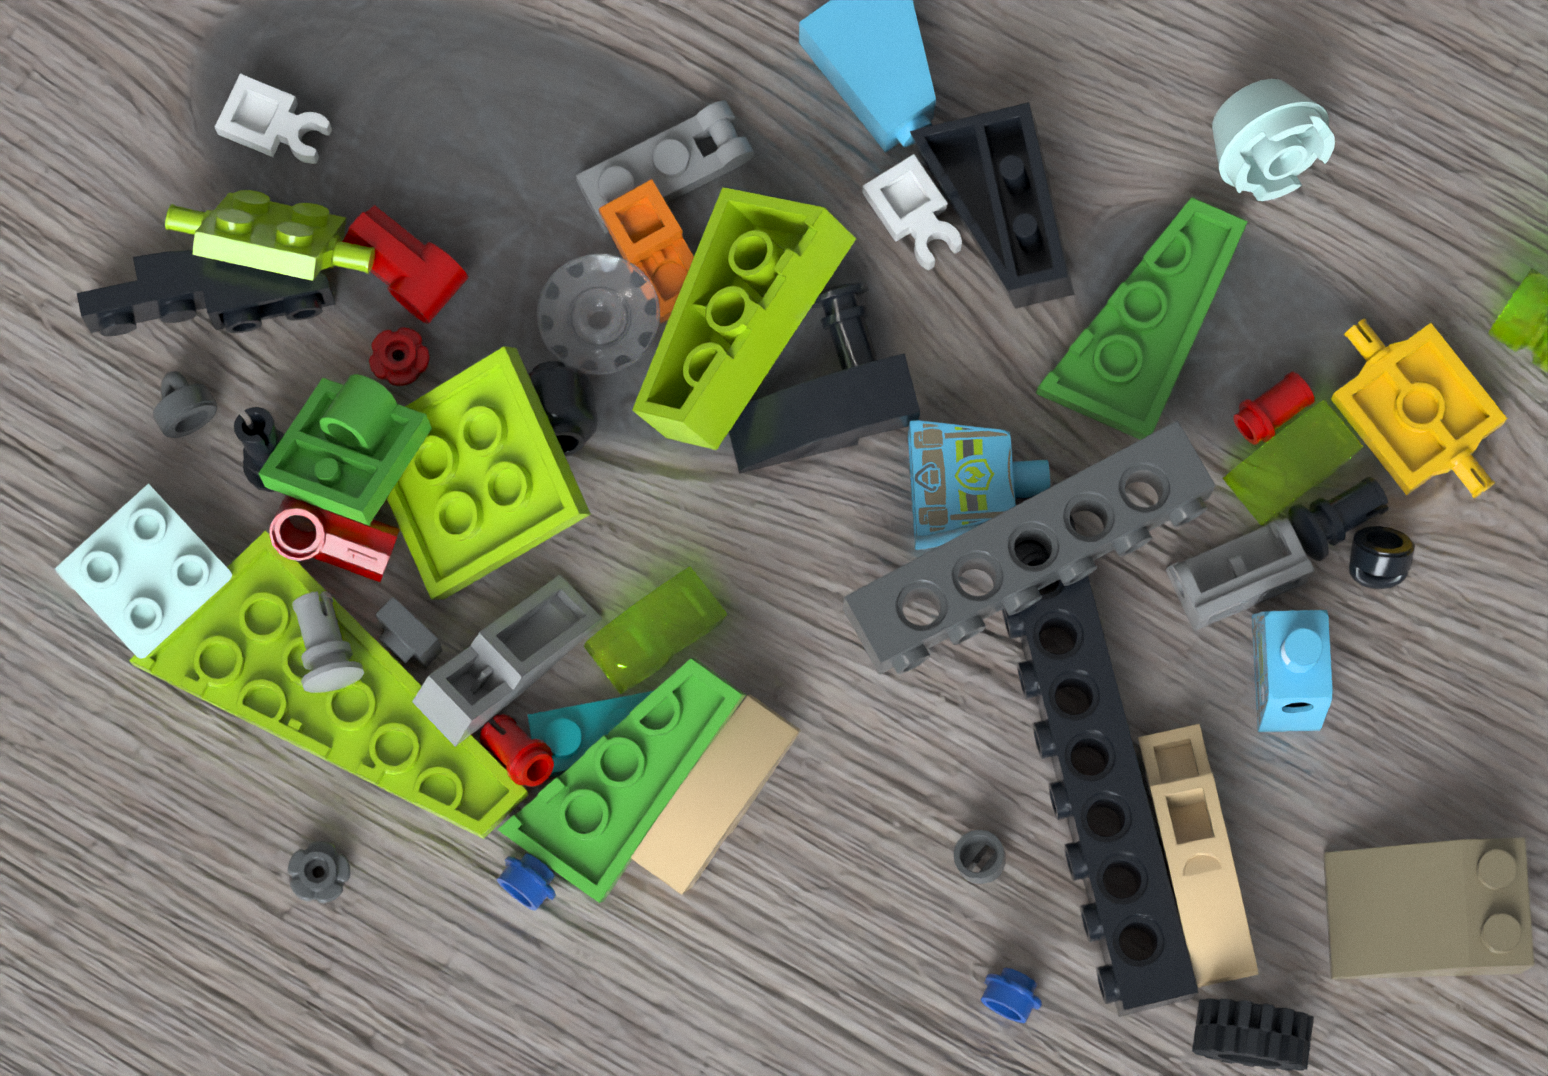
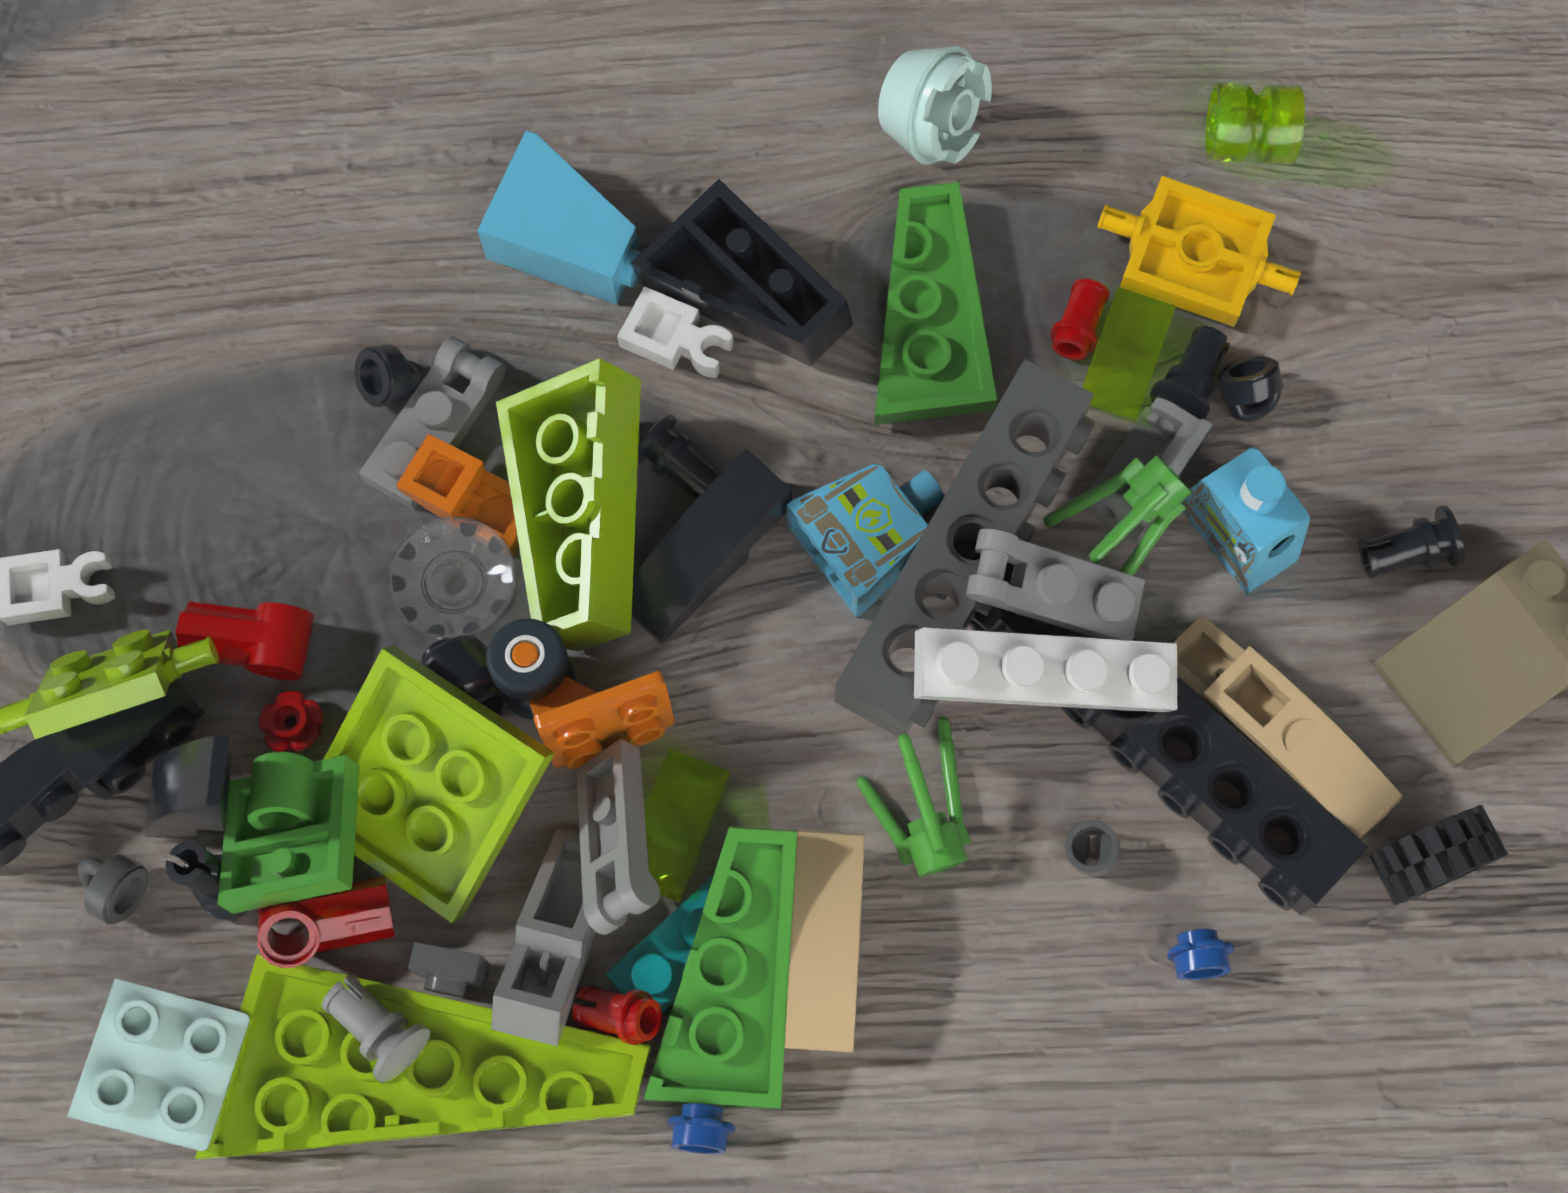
camera: 30 degrees left, 5 degrees down
none -> black slope [144,735,232,841]
none -> black tile [354,344,423,407]
none -> orange plate [486,618,675,769]
none -> light grey plate [576,739,660,935]
none -> bright green plant [857,717,971,877]
none -> white plate [914,627,1177,712]
none -> light grey plate [965,529,1145,641]
none -> bright green plant [1043,455,1192,576]
none -> black pin [1359,505,1465,578]

